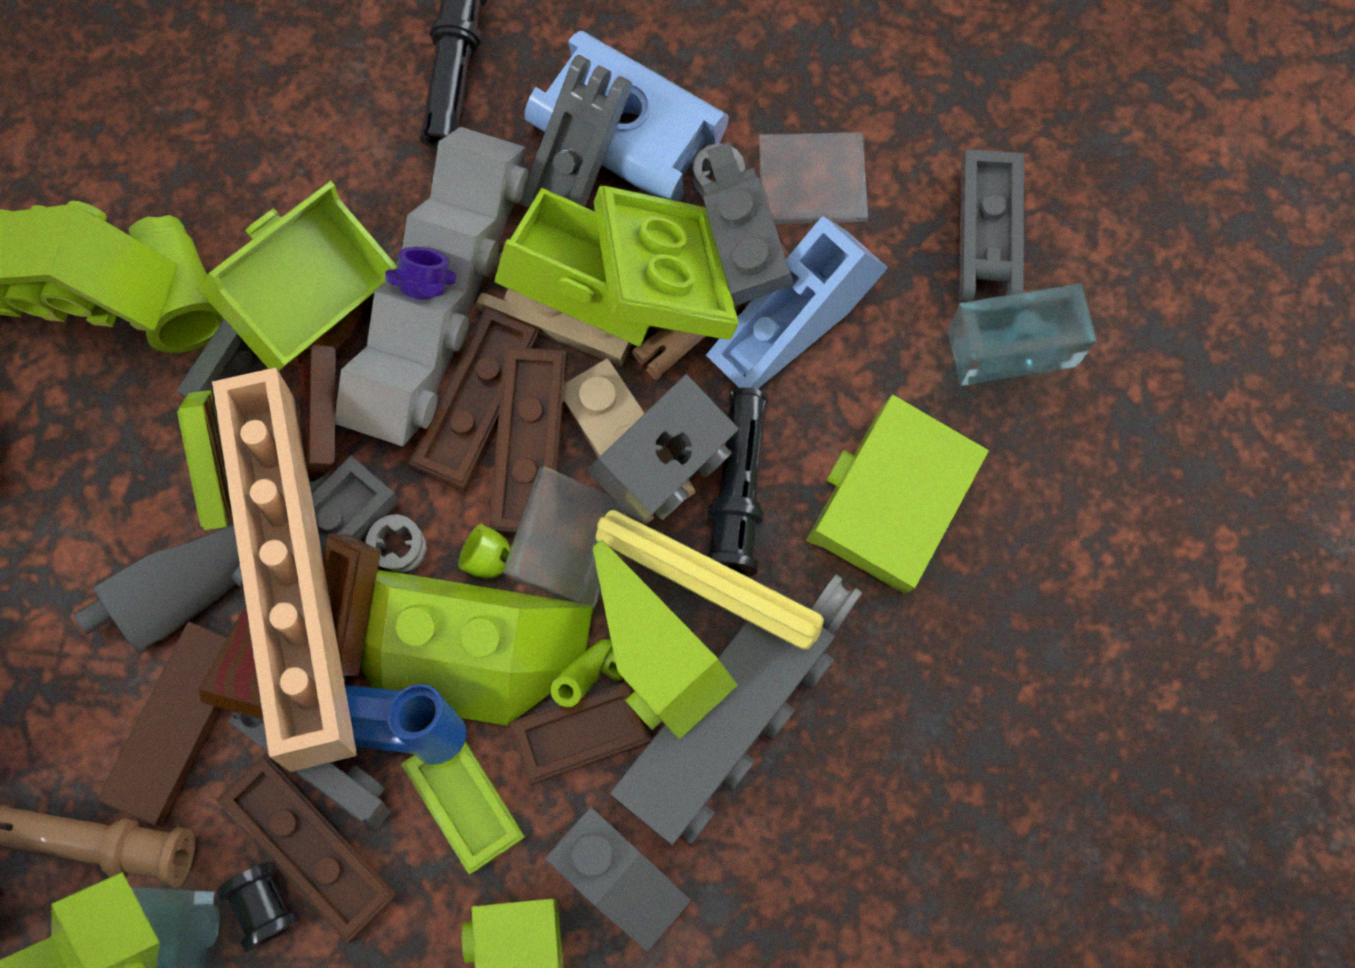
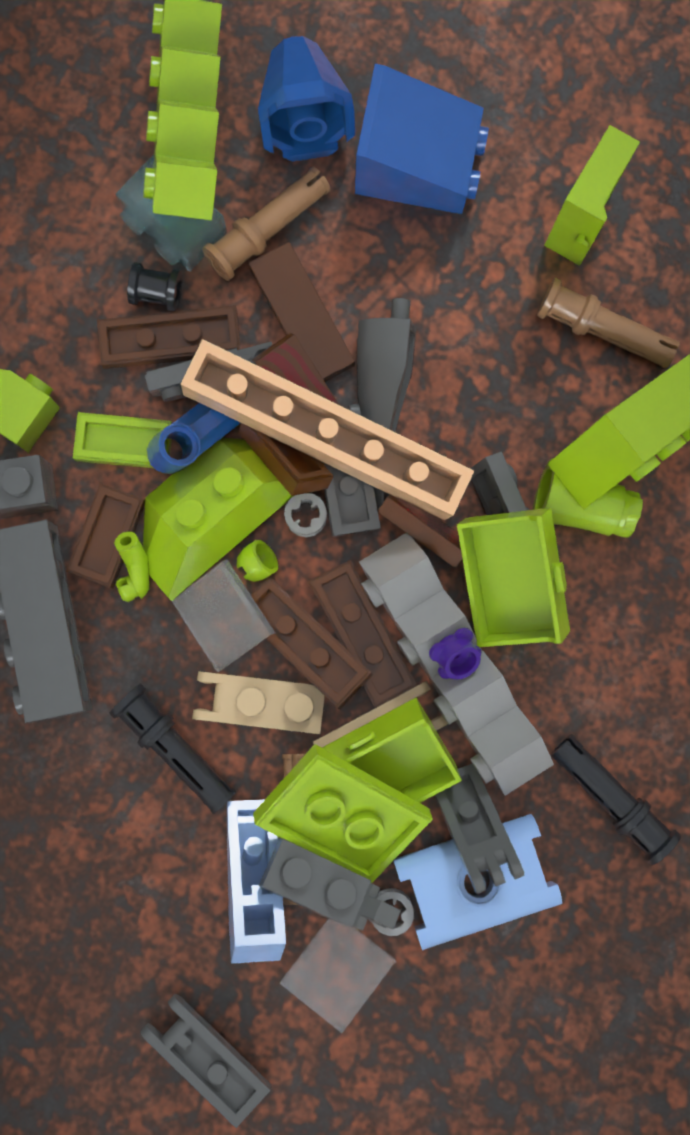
camera: 125 degrees right, 10 degrees up
lime tile [177,390,232,530] -> none
dark grey brick [586,374,739,522] -> none
lime slope [592,539,738,740] -> none
light yellow axle [595,510,824,650] -> none
lime container [806,394,989,594] -> none
light grey bush [812,574,862,635] -> none
clear light blue brick [947,283,1097,386] -> none

